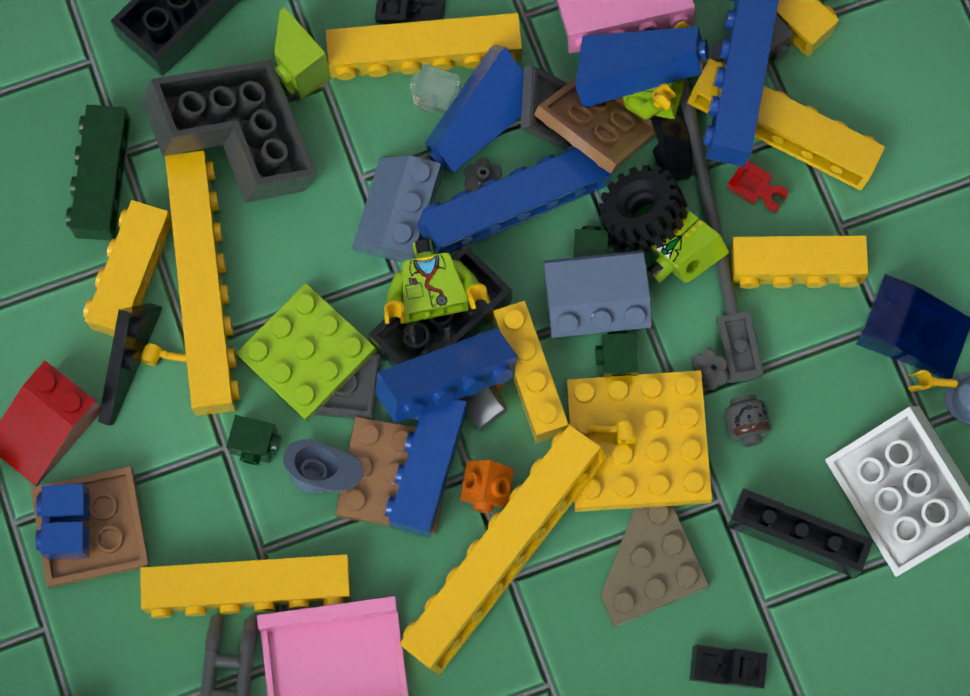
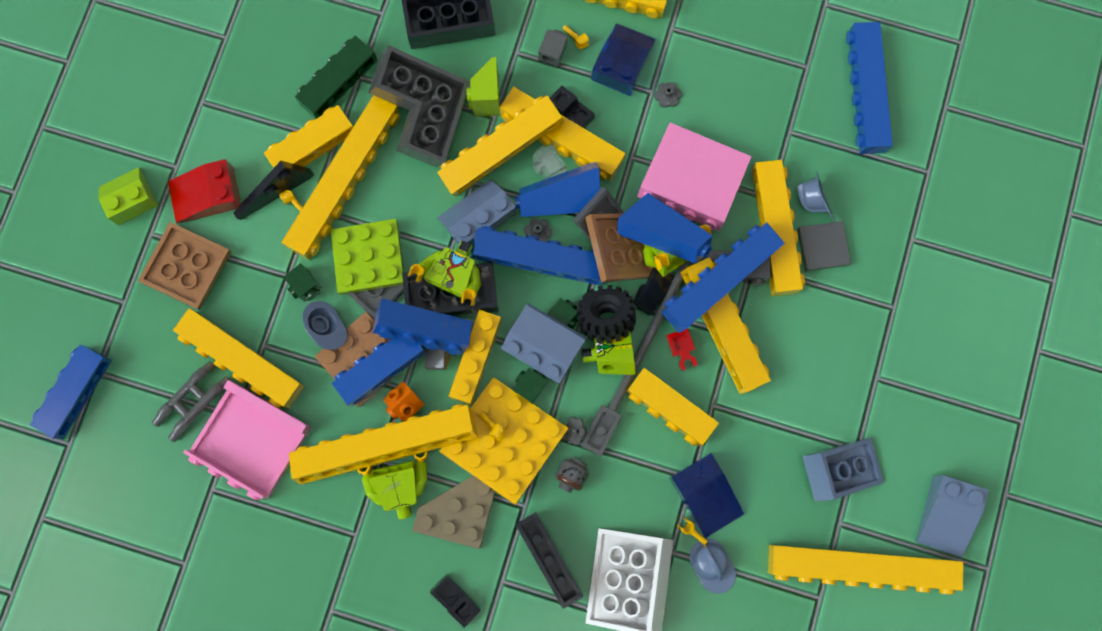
camera: 35 degrees right, 5 degrees up
blue piece [35,484,90,560] -> none
none -> lime torso [357,451,428,519]
none -> yellow brick [437,96,564,196]

